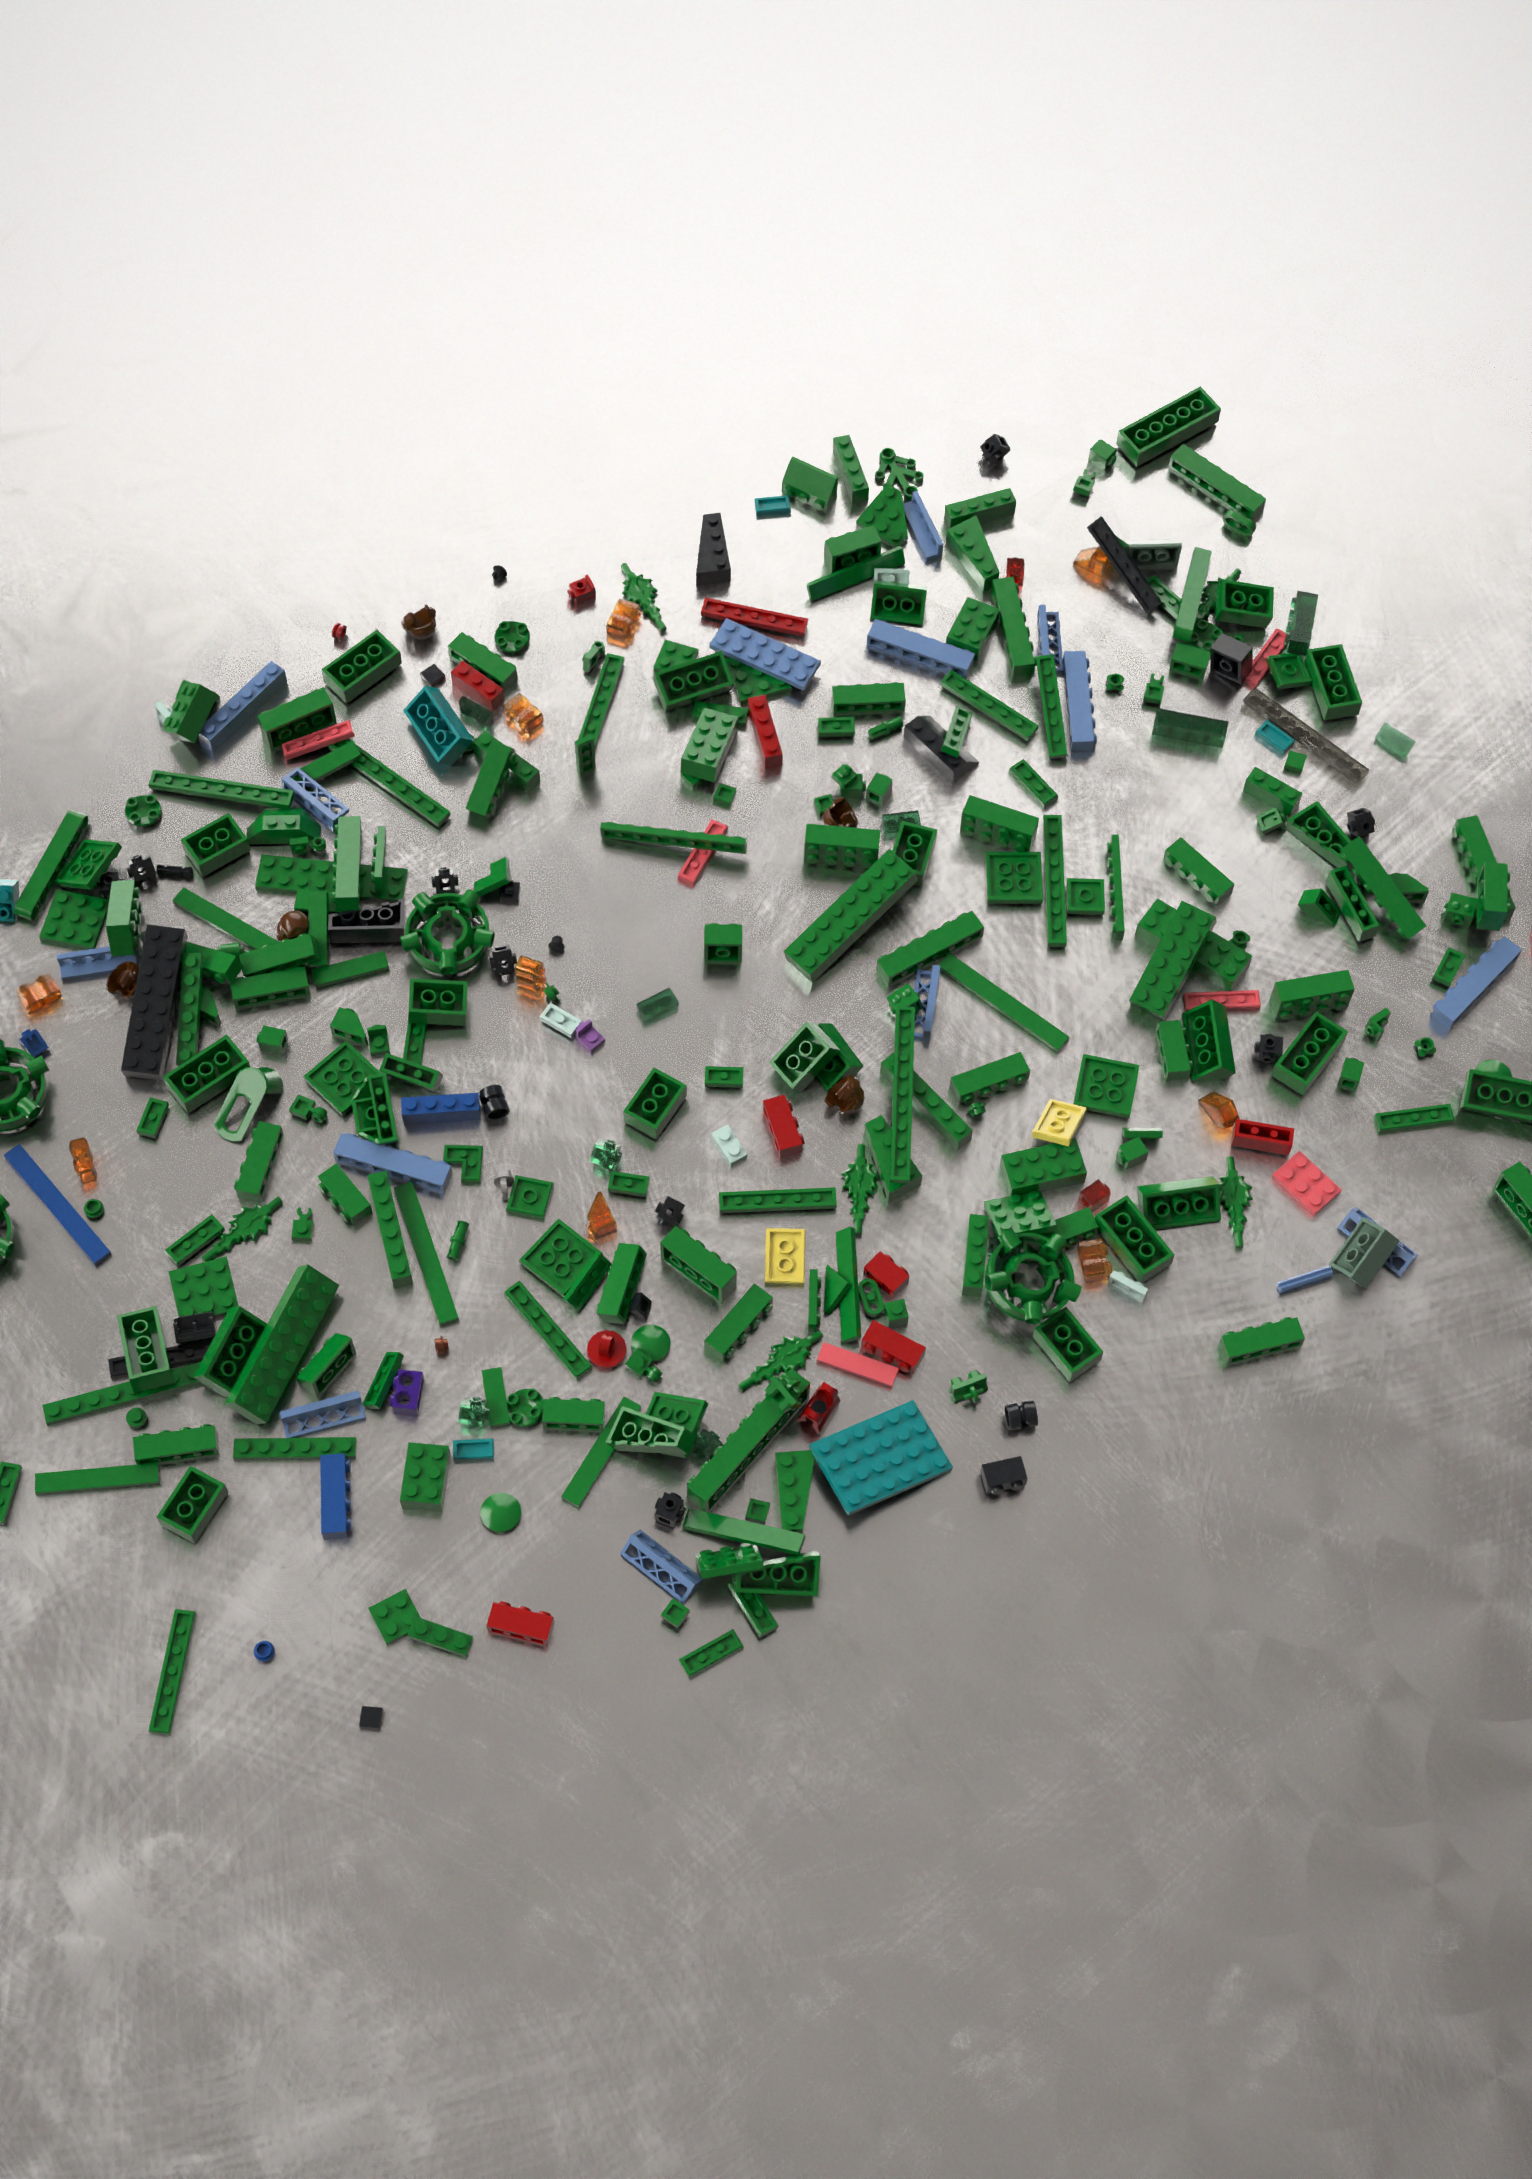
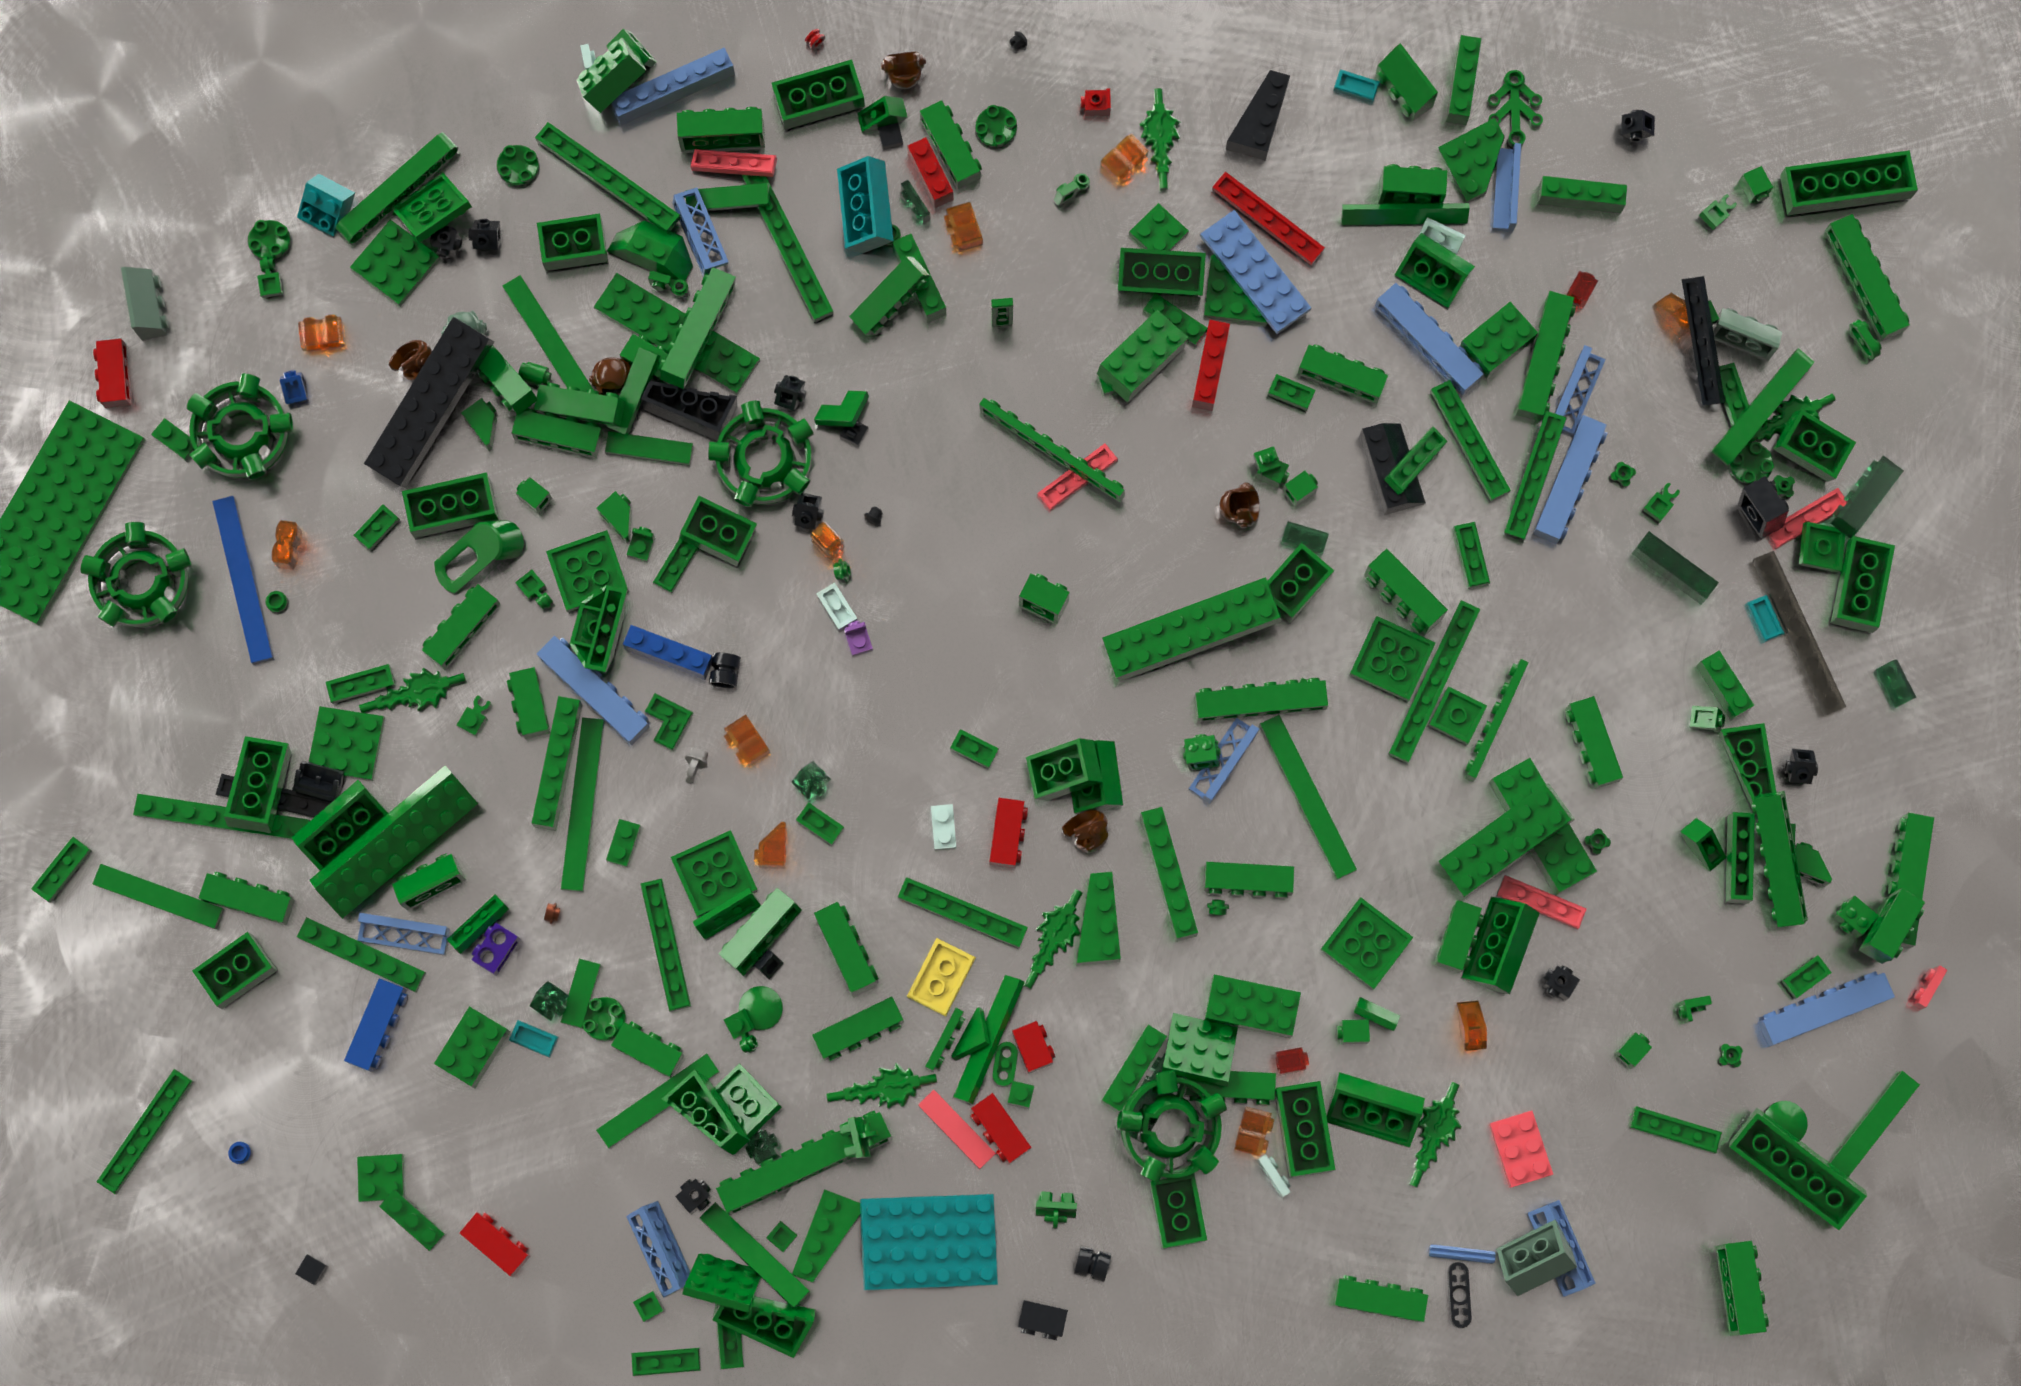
camera: 25 degrees right, 15 degrees up
medium blue fence [57,946,137,981] -> none
green brick [106,880,143,956] -> none
green plate [126,1407,147,1428] -> none
black axle [156,864,193,878] -> none
green plate [176,953,204,1066] -> none
plate [371,826,386,891] -> none
green brick [379,1053,443,1093] -> none
green pin [446,1220,469,1261] -> none
green dish [480,1493,522,1534] -> none
green tile [506,1175,554,1220] -> none
green plate [578,653,625,748] -> none
red tile [587,1330,627,1370] -> none
green brick [623,1067,687,1139] -> none
clear green plate [636,987,679,1021] -> none
black brick [654,1196,685,1228] -> none
green tile [713,783,737,806] -> none
red piece [797,1382,840,1435] -> none
green brick [804,823,880,869] -> none
green tile [814,794,834,816] -> none
green axle [868,716,904,739] -> none
green plate [890,1006,915,1184] -> none
green wedge [946,515,1000,592] -> none
light yellow tile [1032,1099,1087,1146] -> none
green brick [1169,642,1210,679] -> none
red brick [1231,1119,1295,1156] -> none
green brick [1269,969,1355,1020] -> none
green brick [1272,1011,1348,1096] -> none
green tile [1284,750,1307,773] -> none
none -> green plate [606,819,641,868]
none -> clear orange brick [723,714,770,767]
none -> green slope [857,96,908,133]
none -> black beam [1447,1262,1472,1328]

